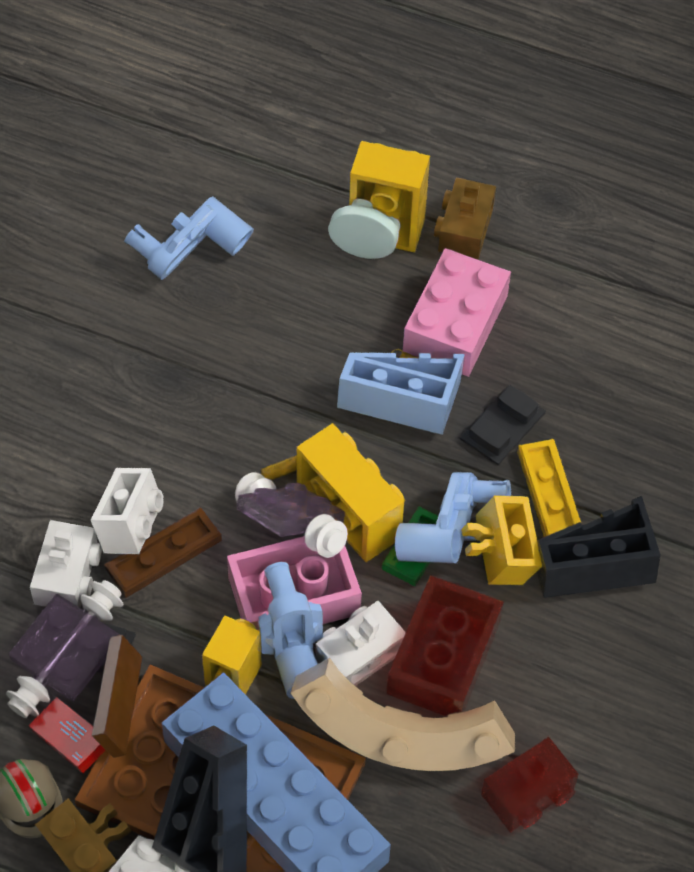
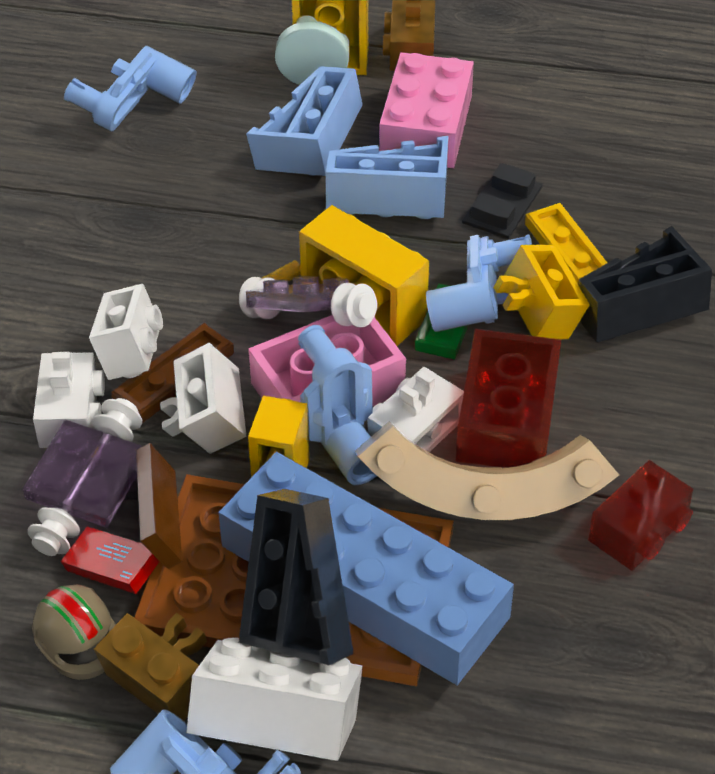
camera: 10 degrees left, 10 degrees down
none -> white brick [160,343,246,454]
none -> light blue wedge [246,66,362,176]

